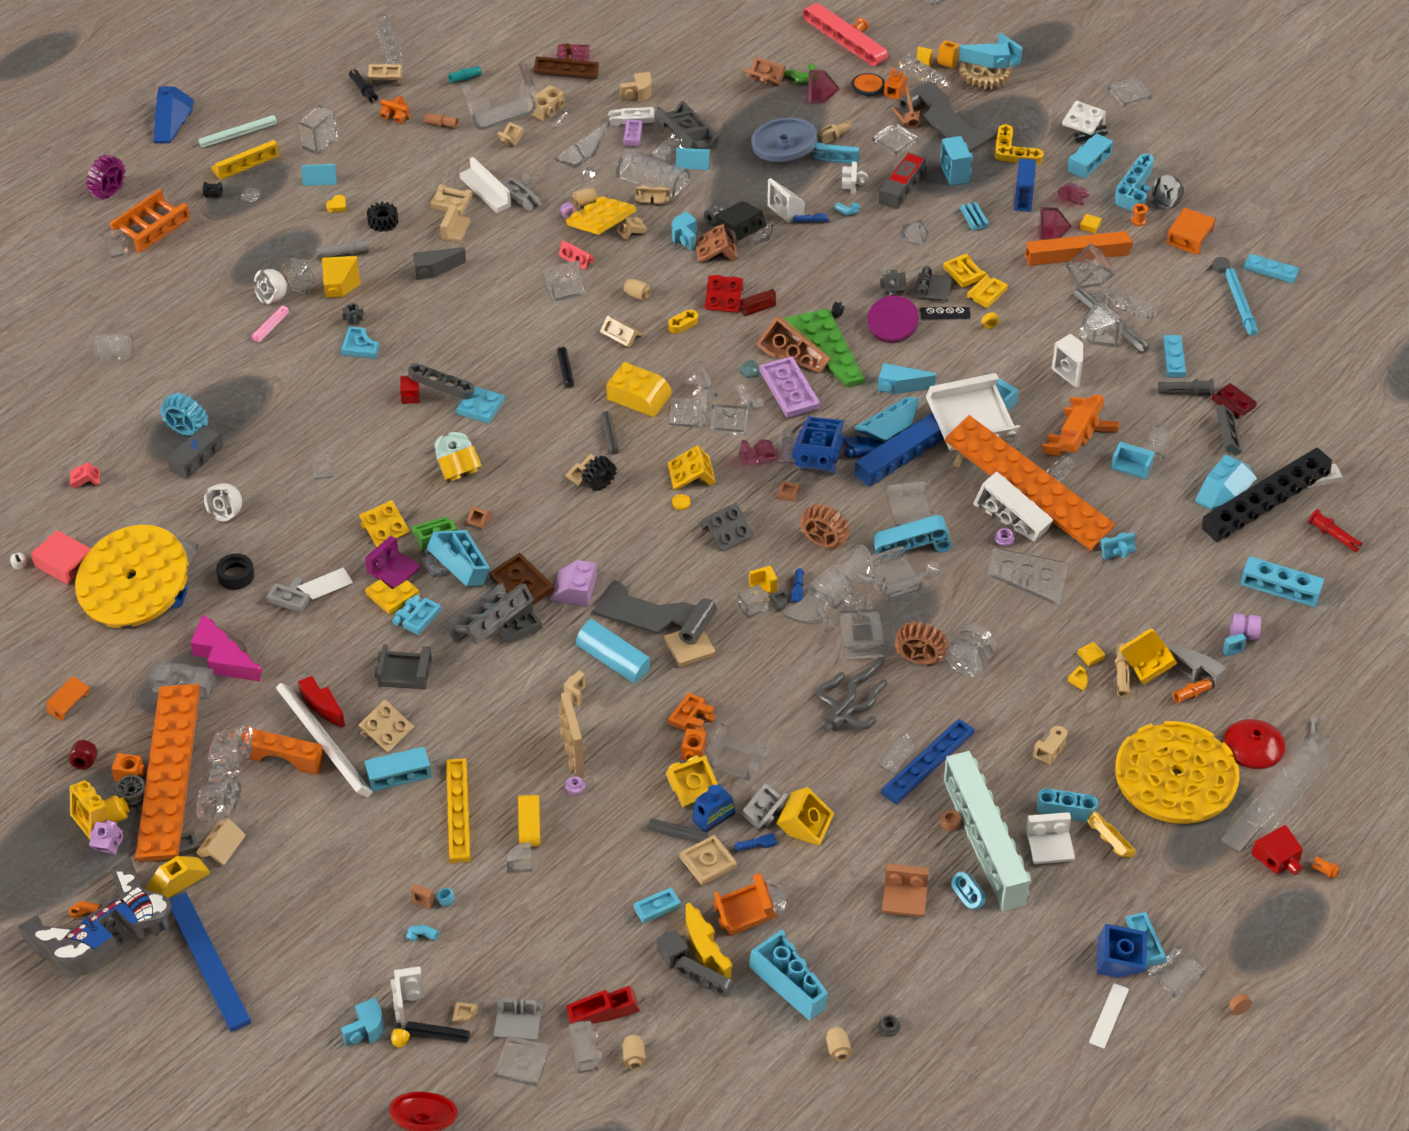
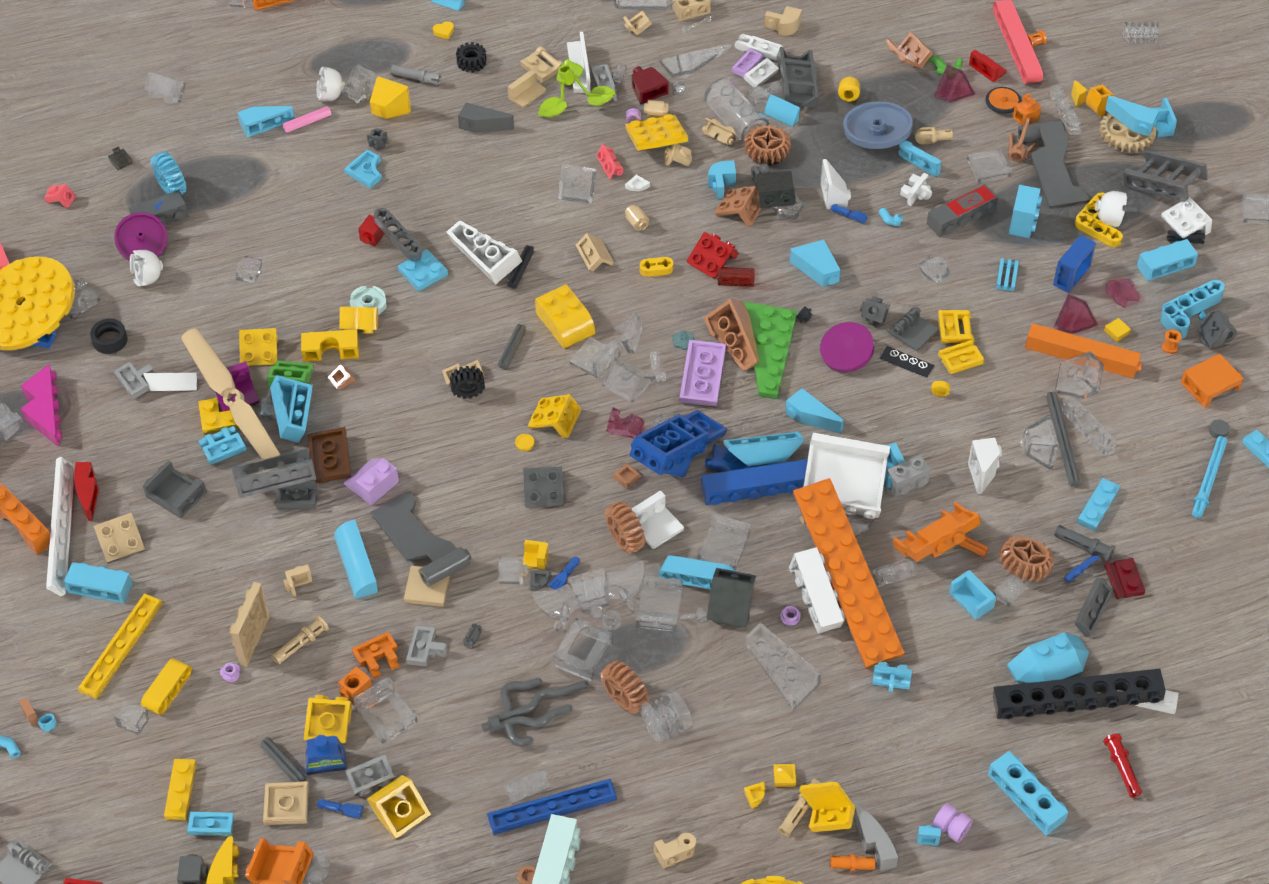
camera: 30 degrees right, 5 degrees up
none -> clear smoke tile [108,146,133,171]
none -> magenta piece [114,212,168,261]
none -> yellow plate [164,759,197,821]
none -> tan piece [181,328,280,459]
none -> medium azure slope [237,106,295,137]
none -> tan pin [271,615,329,665]
none -> yellow arch [301,329,359,362]
none -> light grey hinge [406,626,448,667]
none -> white wedge [446,221,522,285]
none -> dark grey piece [463,623,482,648]
none -> lime plant [537,59,616,117]
none -> white tile [625,174,650,191]
none -> dark red torso [631,66,669,105]
none -> white bracket [632,491,684,549]
none -> pearl dark grey panel [707,568,756,627]
none -> white plate [743,58,779,89]
none -> nougat gear [744,124,791,165]
none -> medium azure slope [790,240,841,287]
none -> yellow head [838,77,861,102]
none -> light grey bracket [887,456,930,497]
none -> red panel [969,50,1007,82]
none -> nougat gear [999,535,1054,583]
none -> blue piece [1064,555,1099,582]
none -> white cylinder [1095,191,1127,227]
none -> flat silver fence [1123,150,1209,202]

